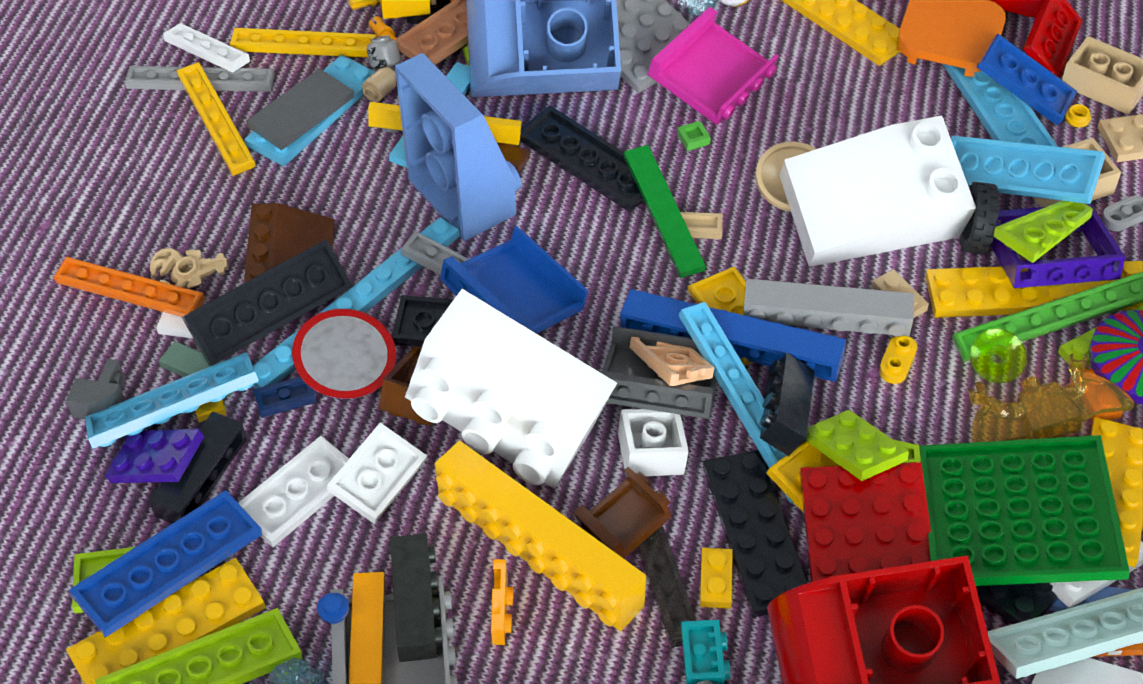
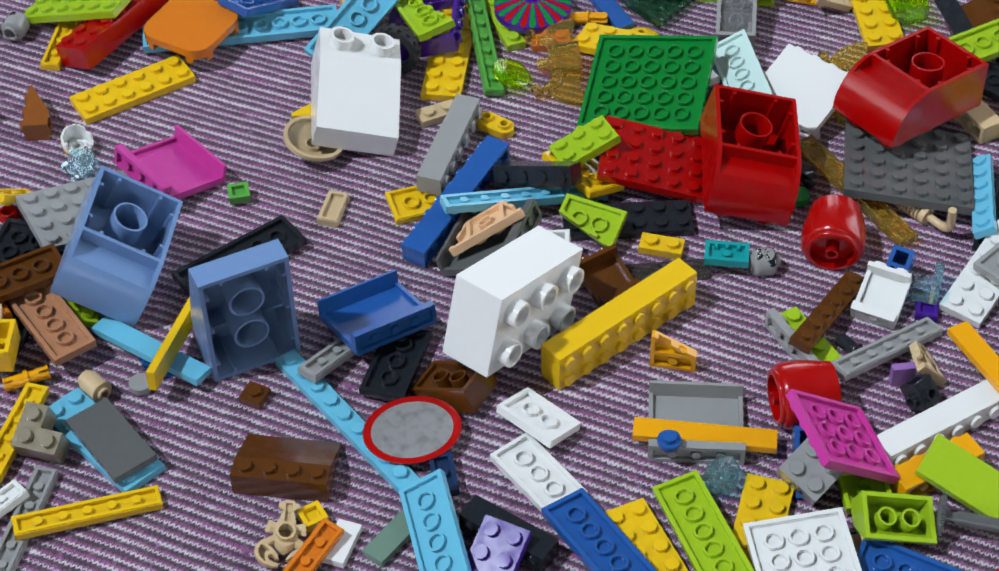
camera: 80 degrees left, 5 degrees down
black plate [181,239,353,366] -> none
light grey head [367,35,401,70] -> none
pearl dark grey brick [390,533,443,662] -> none
green tile [624,145,706,278] -> none
none -> dark tan brick [10,401,71,465]
none -> reddish brown plate [239,381,271,410]
none -> yellow plate [296,500,329,533]
none -> lime wing [559,193,628,246]

